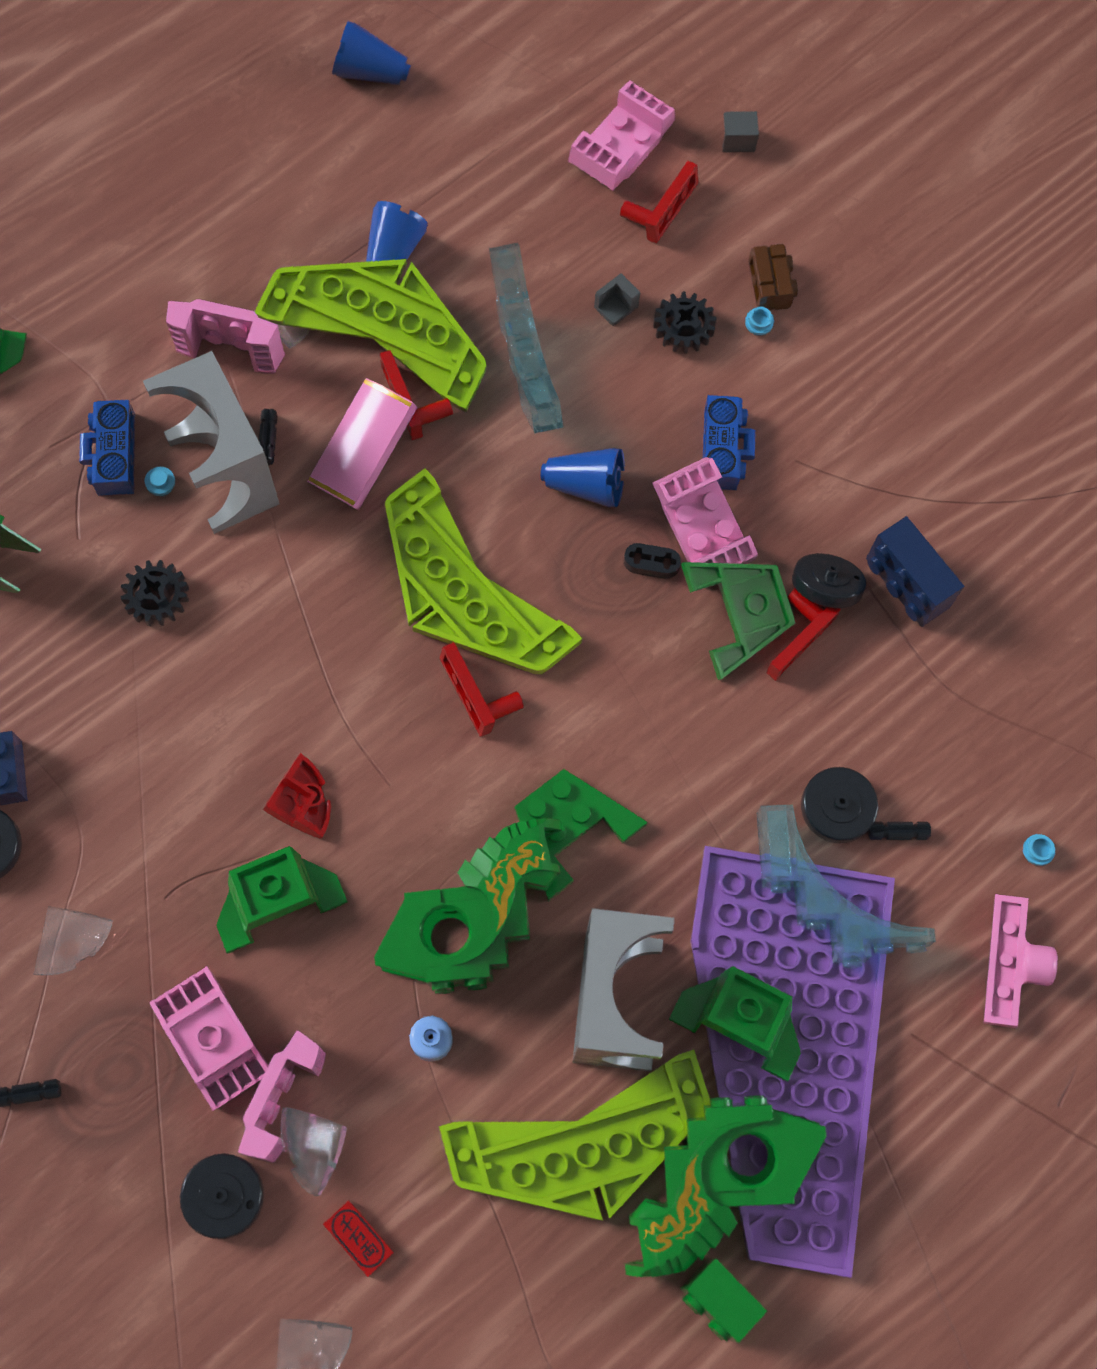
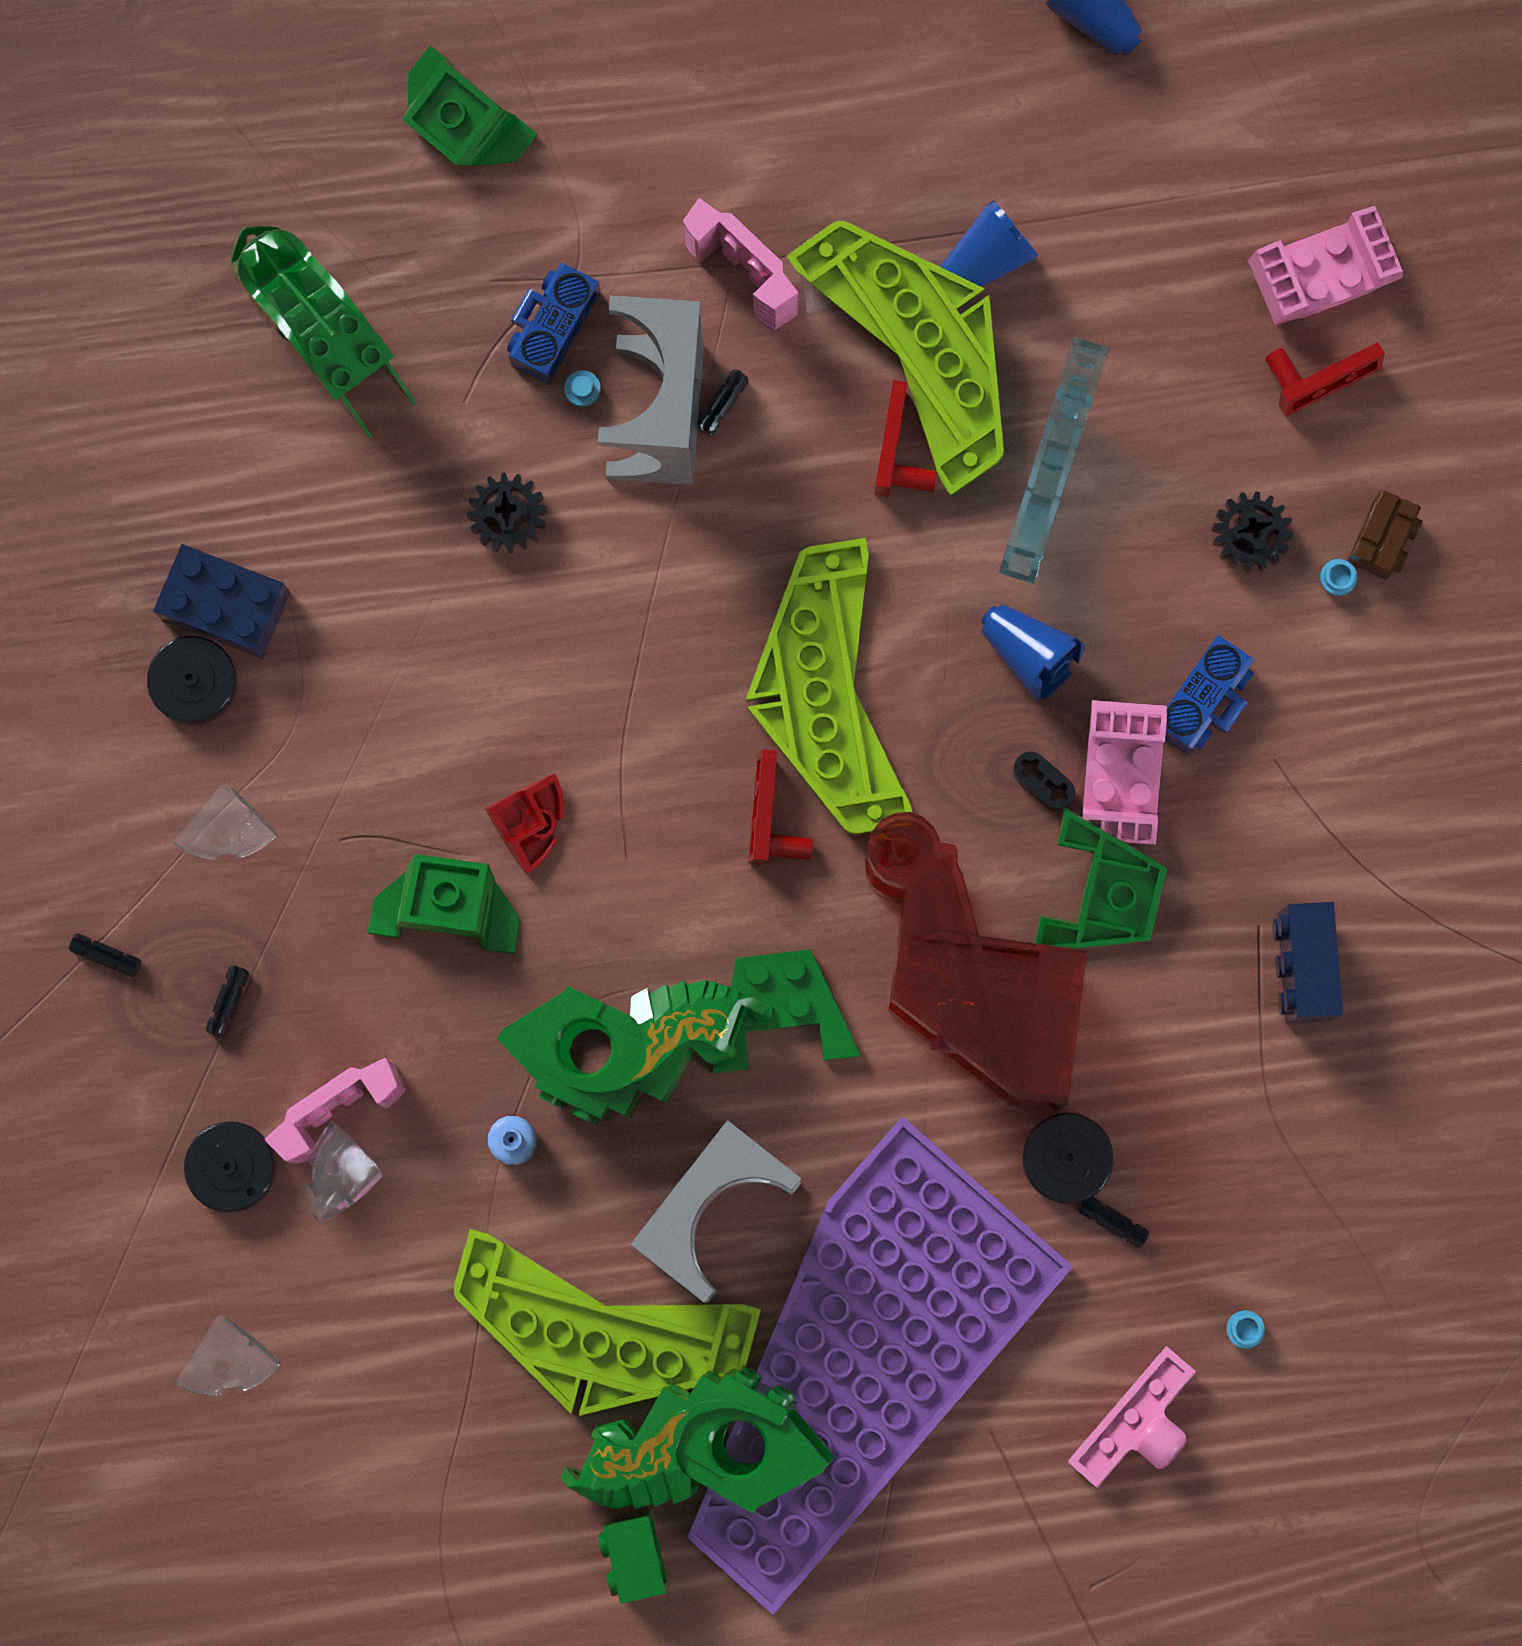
camera: 40 degrees right, 10 degrees up
bright pink plate [149,966,269,1111] -> none
bright pink slope [307,378,417,511] -> none
red tile [323,1200,394,1277] -> none
dark grey panel [594,273,640,326] -> none
green piece [668,966,801,1082] -> none
dark grey panel [722,111,759,152] -> none
clear light blue arch [756,805,936,968] -> none
red piece [766,588,841,681] -> none
black wheel [792,553,866,608] -> none
none -> black axle [206,965,249,1038]
none -> clear red piece [865,812,1087,1113]

